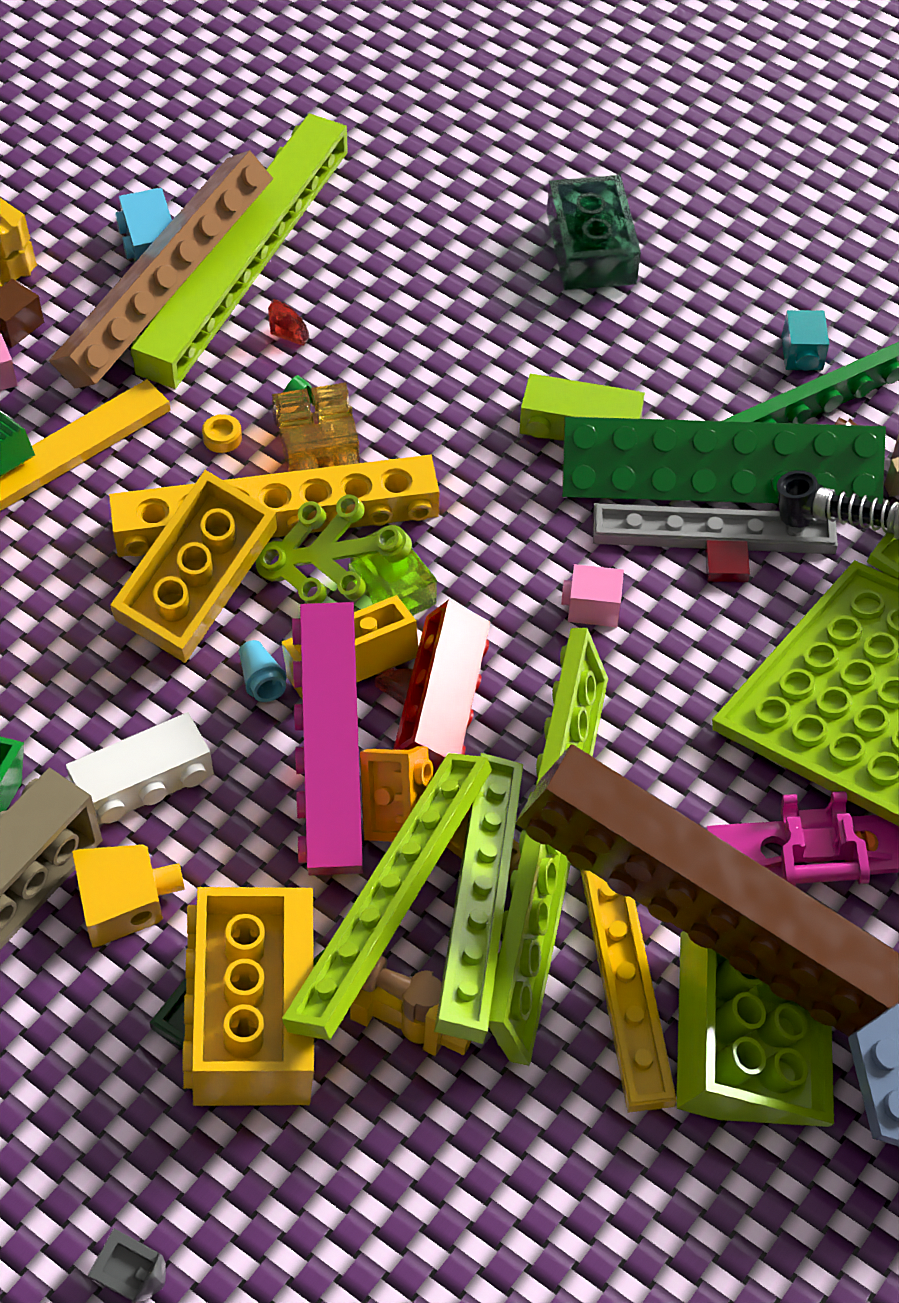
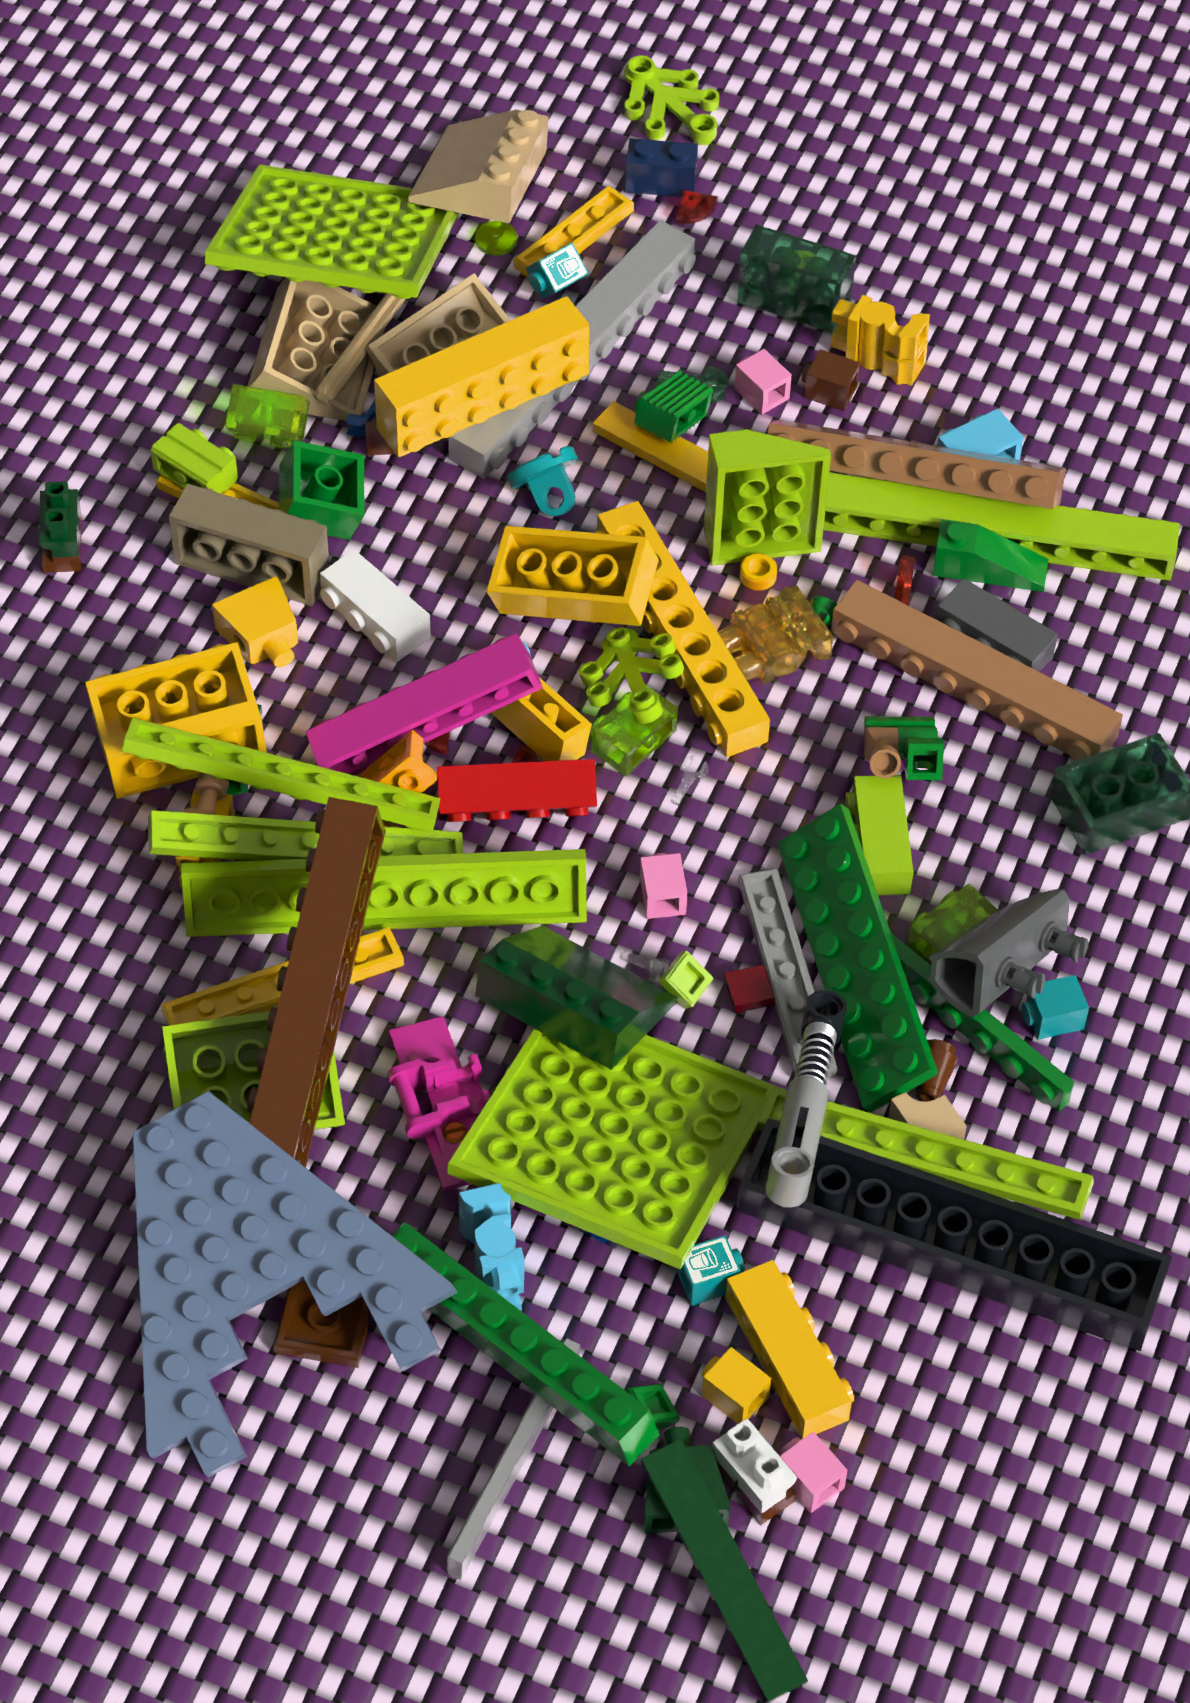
camera: 75 degrees right, 0 degrees up
none -> dark green slope [475,926,678,1070]
none -> teal tile [506,446,579,516]
none -> clear hand [619,950,671,982]
none -> lime tile [658,950,714,1009]
none -> clear hand [670,755,709,806]
none -> lime slope [703,429,831,566]
none -> medium nougat brick [831,580,1123,768]
none -> green hips [863,716,944,780]
none -> clear neon green brick [908,883,999,965]
none -> dark grey piece [927,889,1088,1017]
none -> green slope [933,519,1048,592]
none -> dark grey brick [936,578,1058,672]

